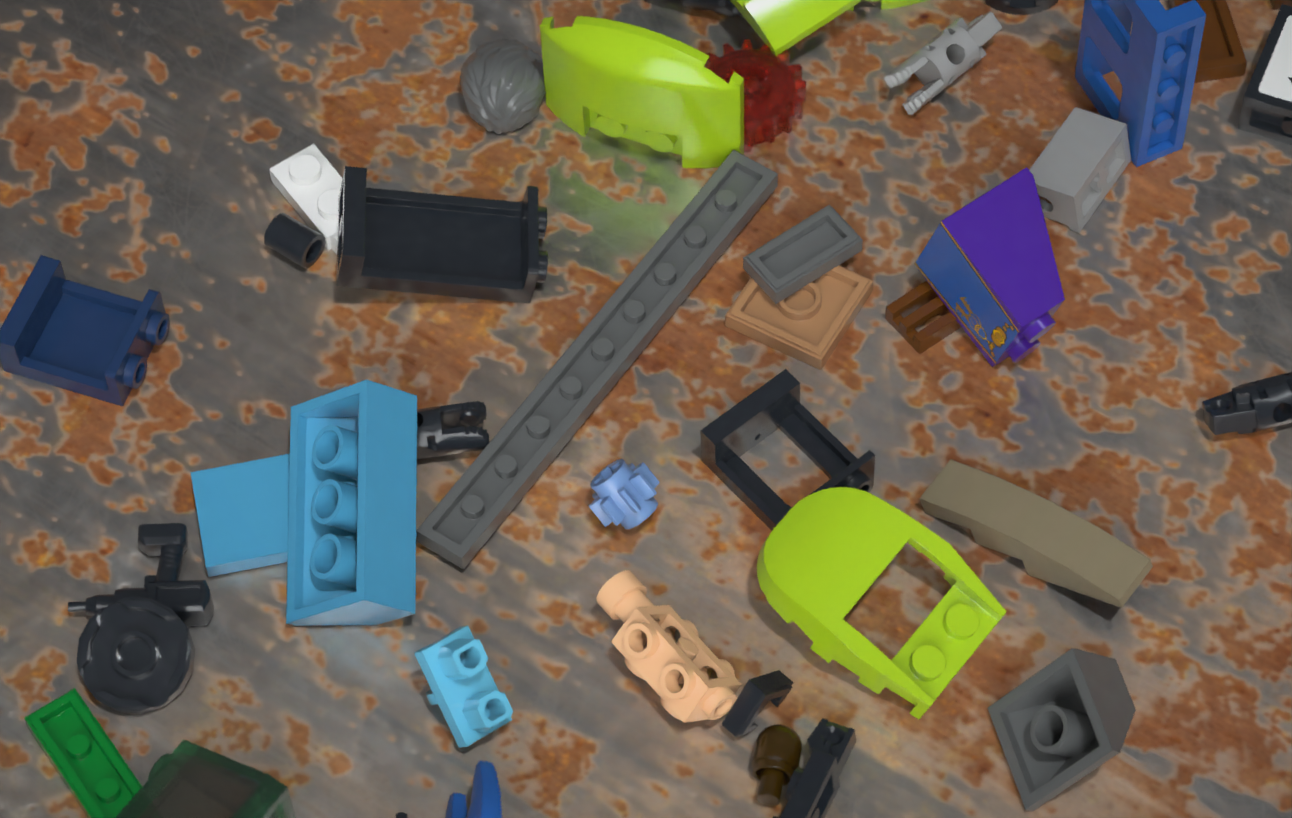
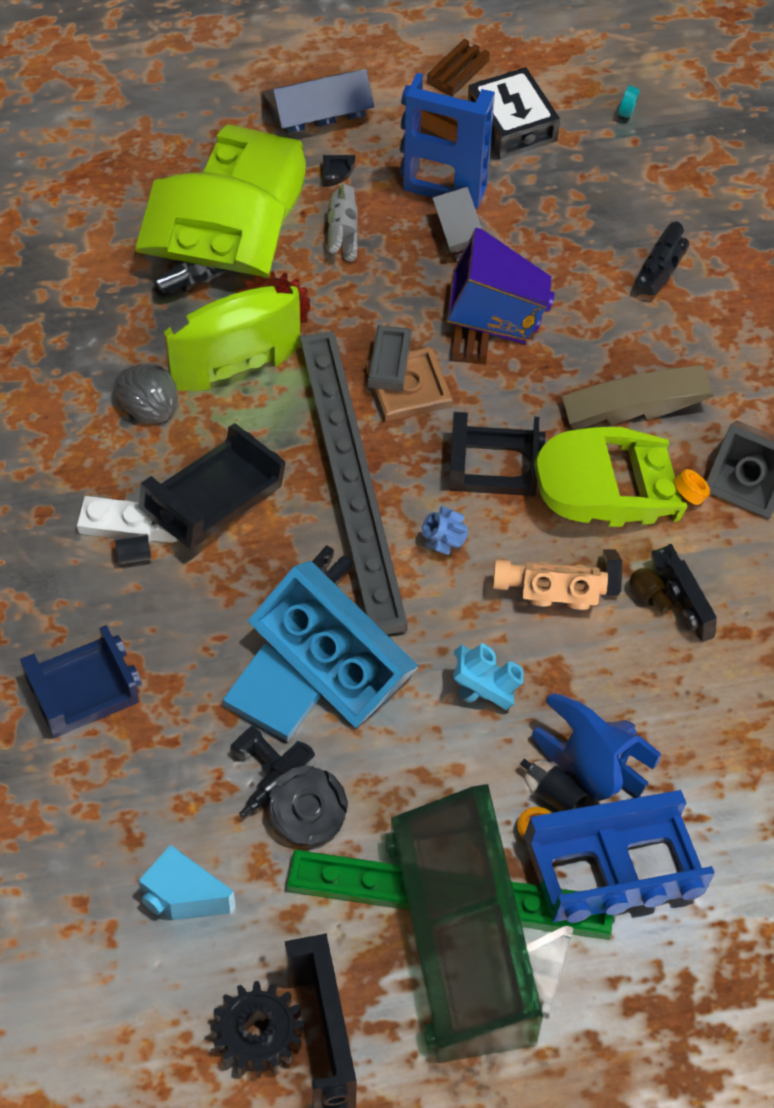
camera: 50 degrees left, 0 degrees up
none -> light orange tile [674,469,710,505]

